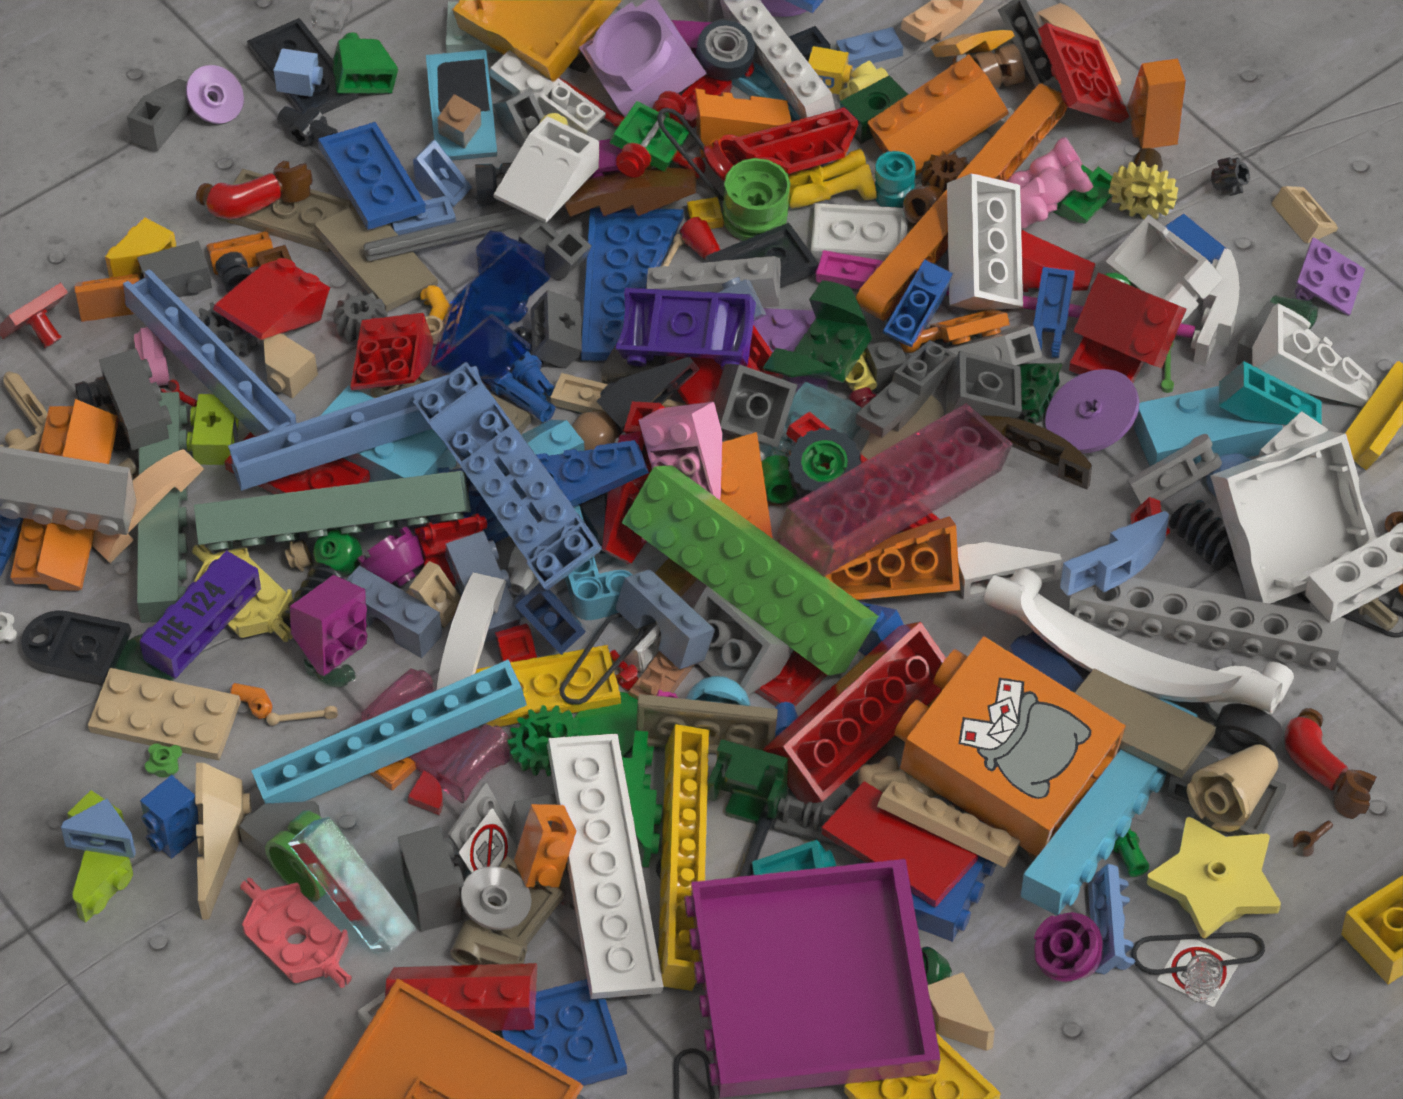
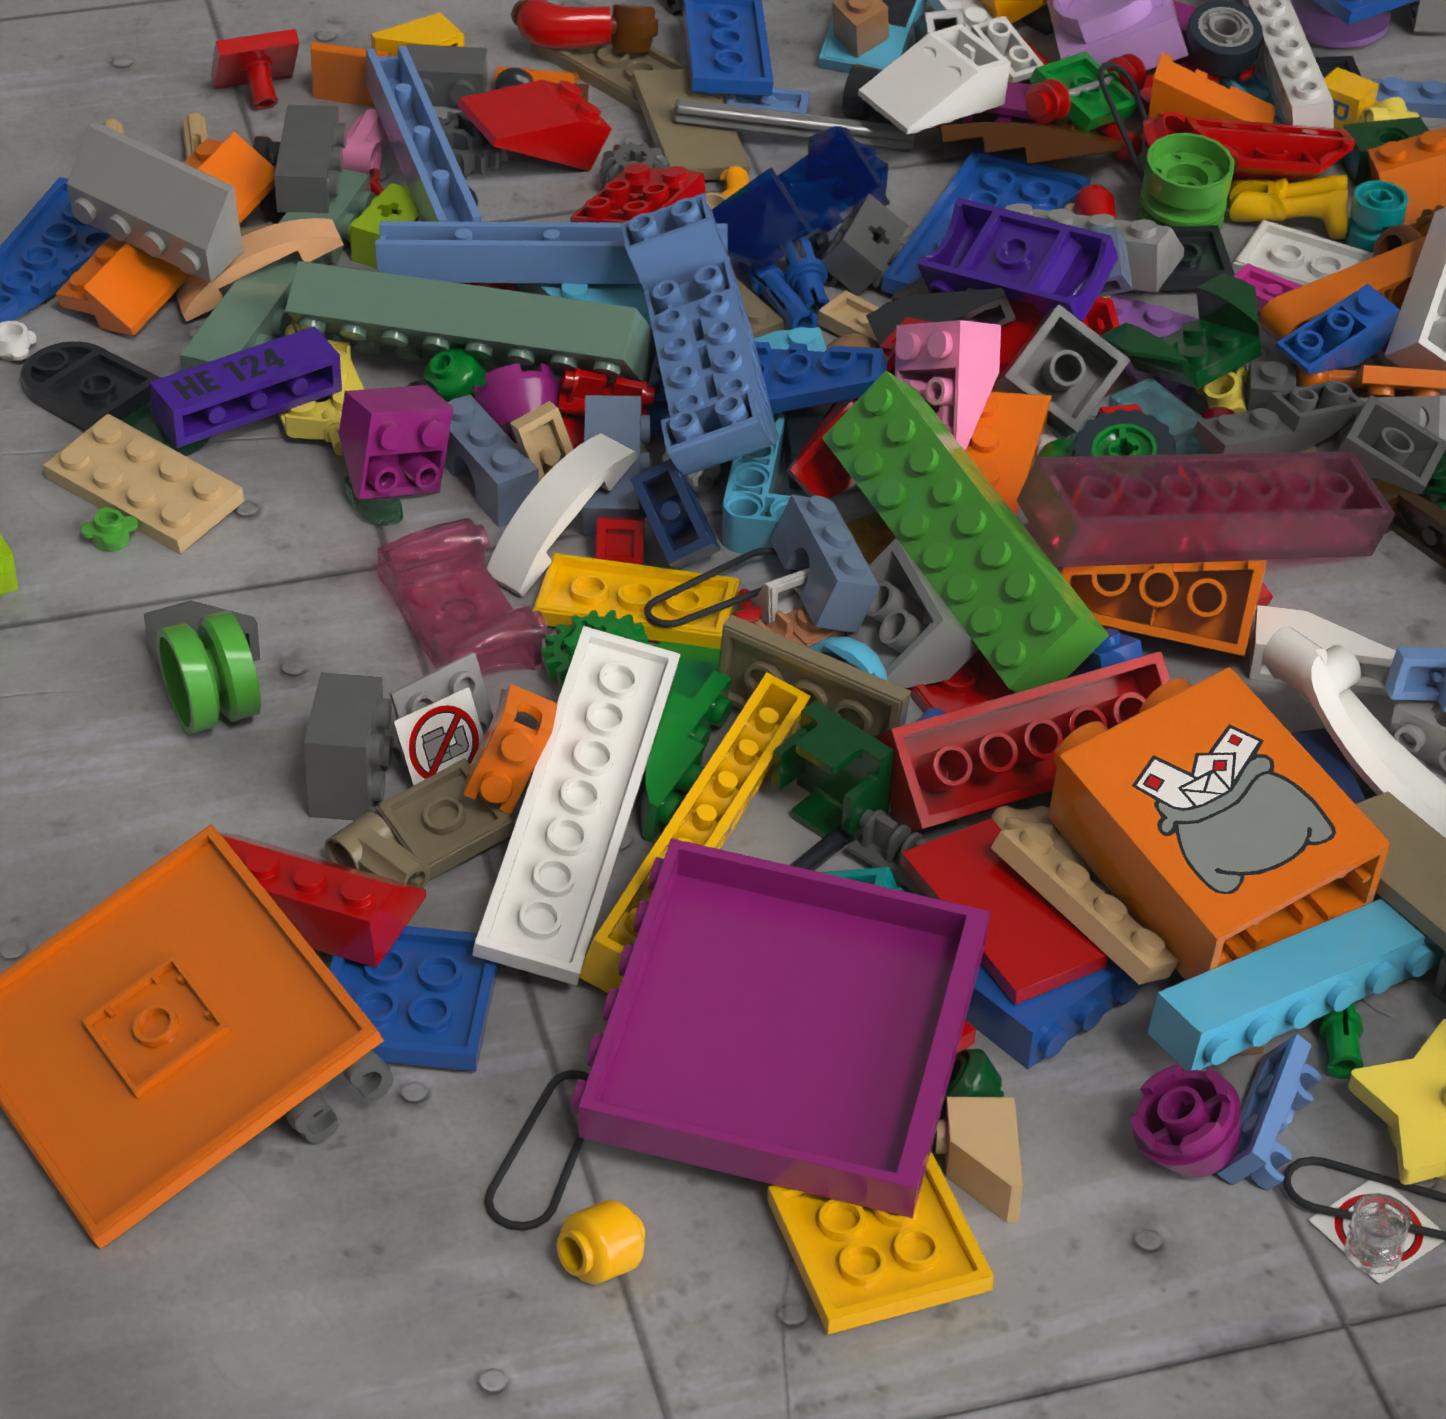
camera: 20 degrees right, 10 degrees down
blue brick [140,775,199,859] -> none
tan wedge [195,762,252,920] -> none
orange arm [230,683,273,719] -> none
coral plate [240,878,352,988] -> none
medium azure brick [251,660,527,804] -> none
tan slope [263,333,318,399] -> none
tan hinge [266,706,338,726] -> none
tan plate [285,540,313,572] -> none
clear light blue brick [288,817,416,954] -> none
orange tile [369,757,416,791] -> none
red tile [408,771,443,815] -> none
medium blue slope [413,140,472,207] -> none
light grey dish [460,867,531,930] -> none
dark grey brick [517,219,592,279] -> none
yellow tile [687,197,724,229] -> none

